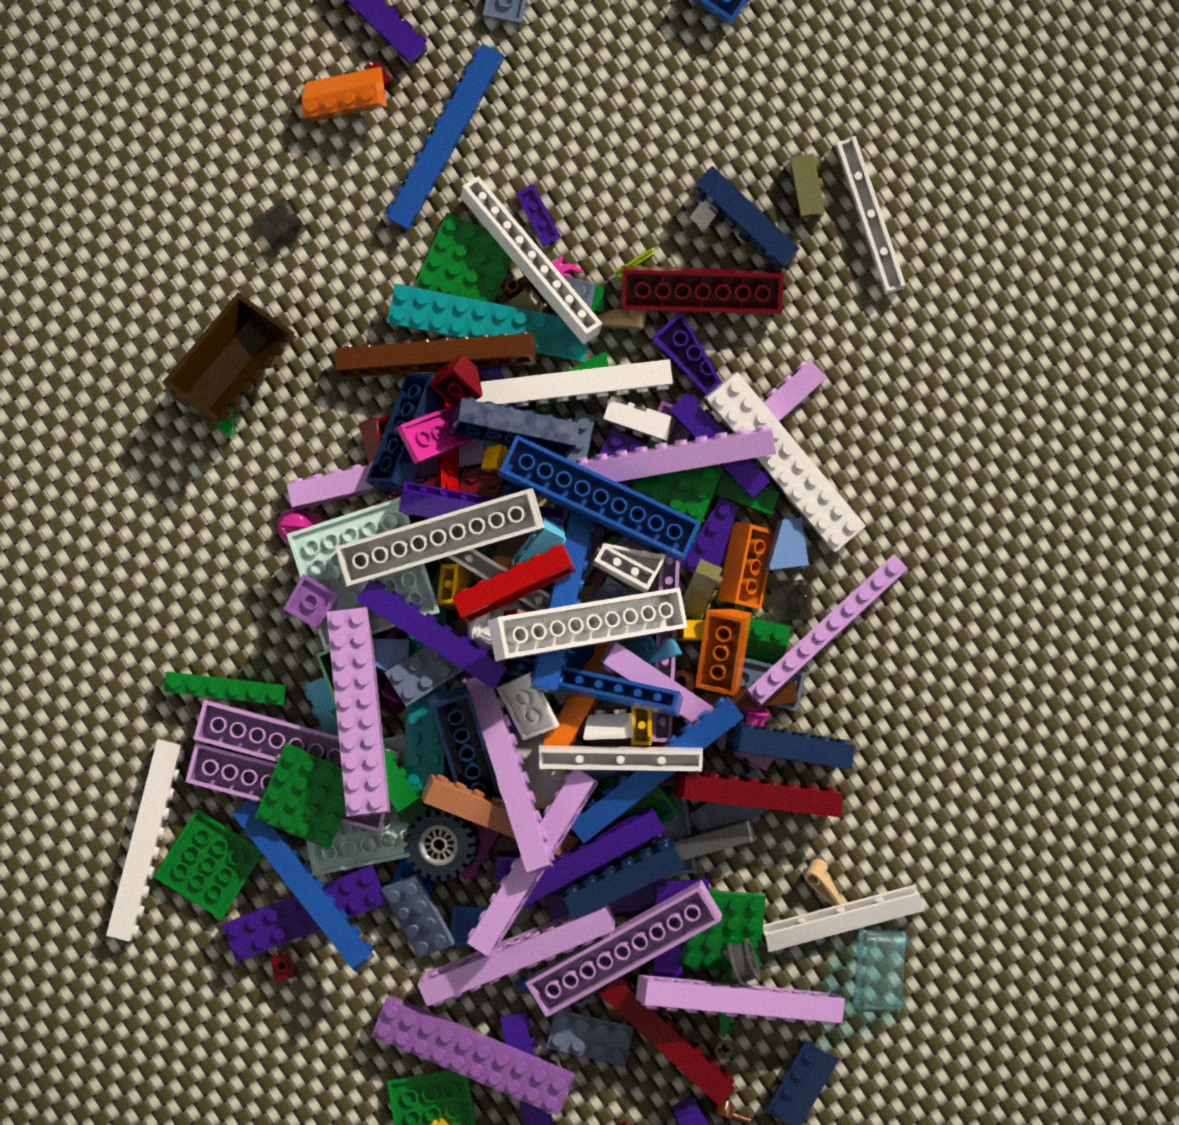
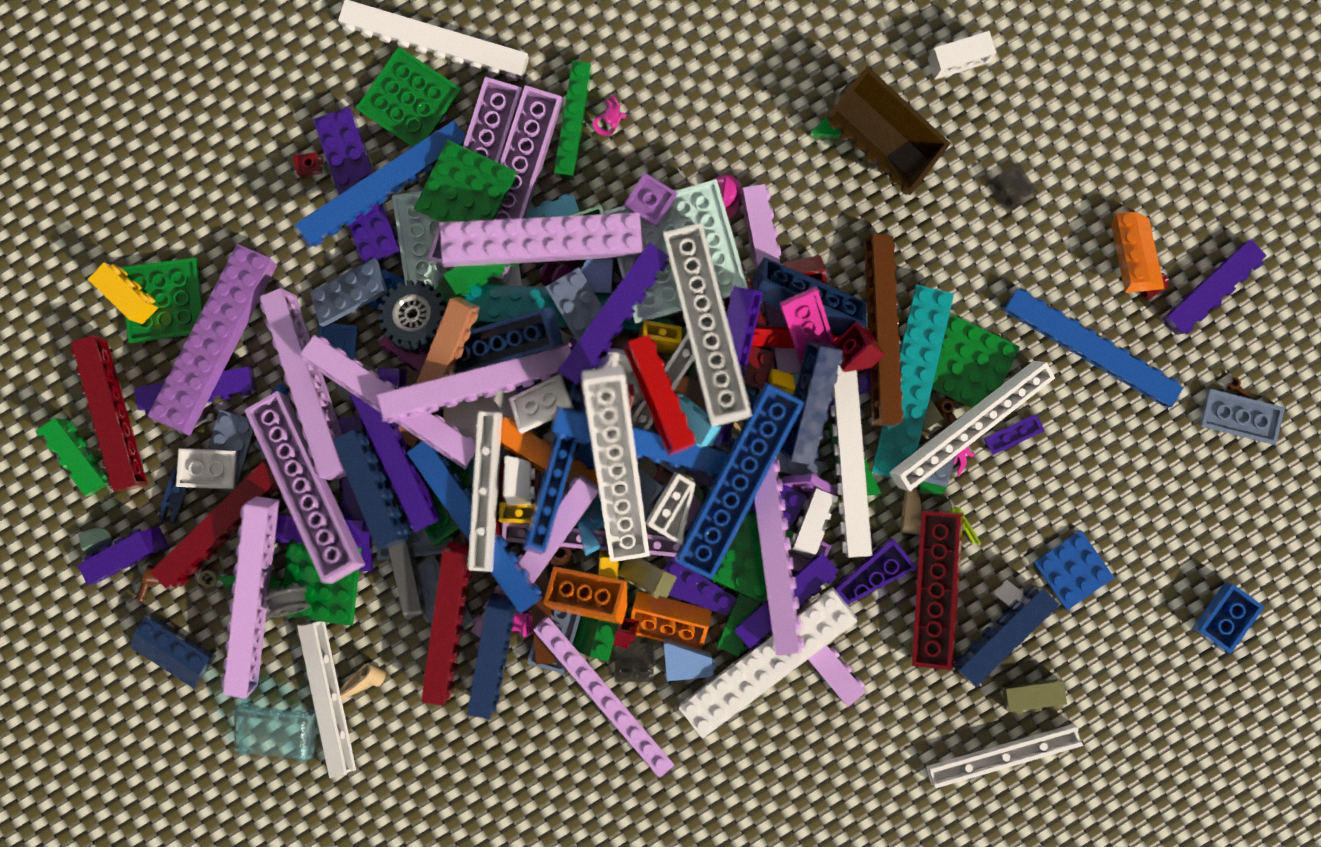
camera: 85 degrees right, 0 degrees up
none -> dark blue hinge [158,468,189,524]
none -> white tile [176,448,238,489]
none -> dark pink piece [593,94,626,136]
none -> dark red brick [613,617,639,649]
none -> medium lavender plate [782,472,837,498]
none -> white brick [927,30,996,80]
none -> blue plate [1033,530,1114,610]

